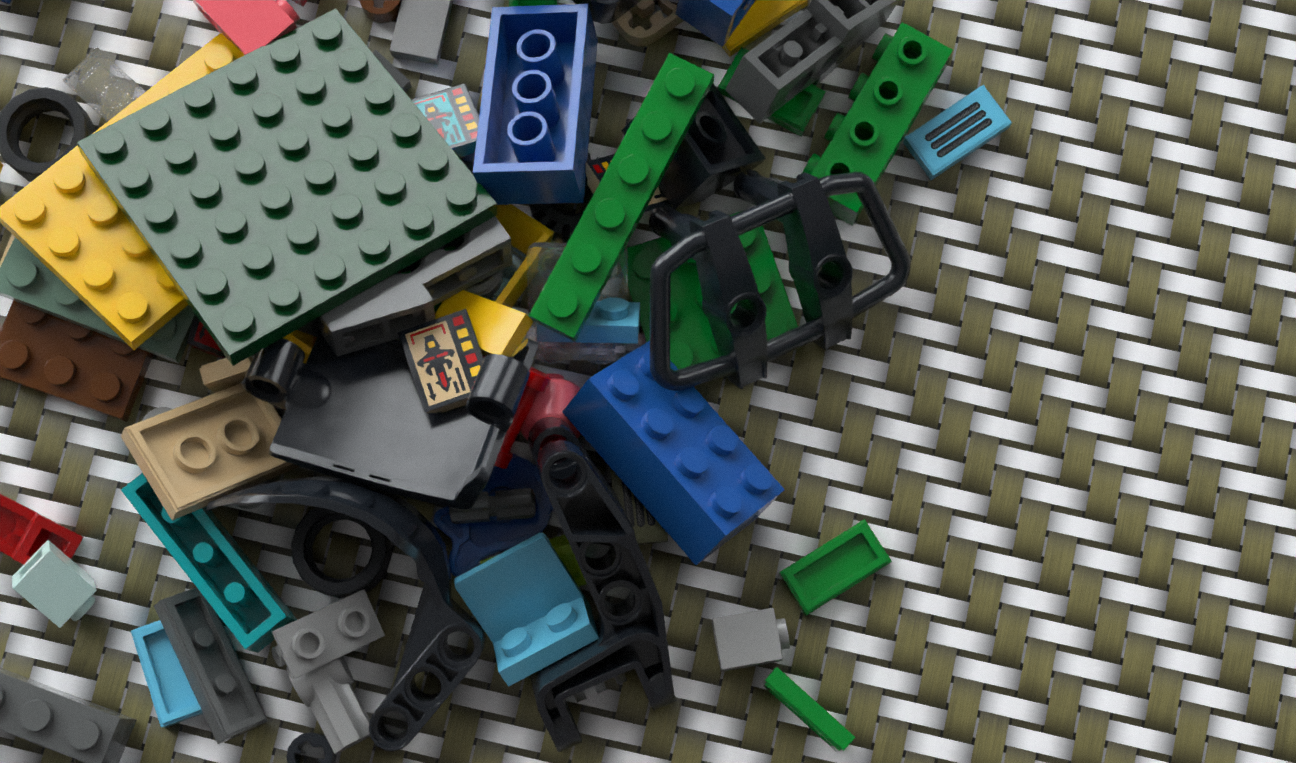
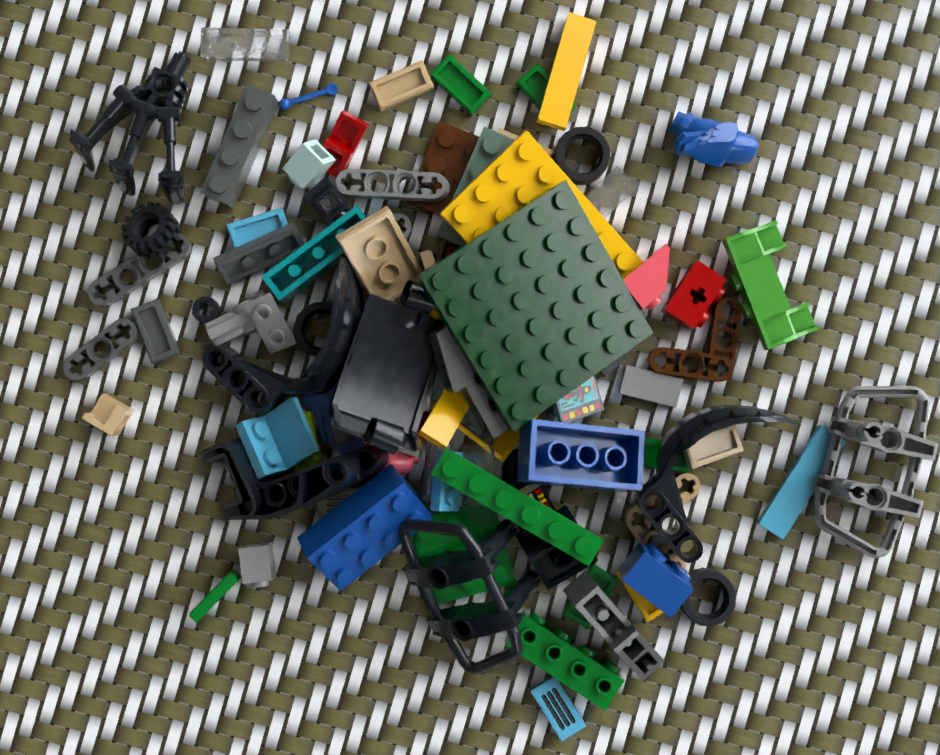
camera: 85 degrees right, 10 degrees up
piece [398,309,483,413] -> none
green tile [779,519,892,616] -> none
none -> black window [303,176,352,226]
none -> light grey beam [336,169,450,202]

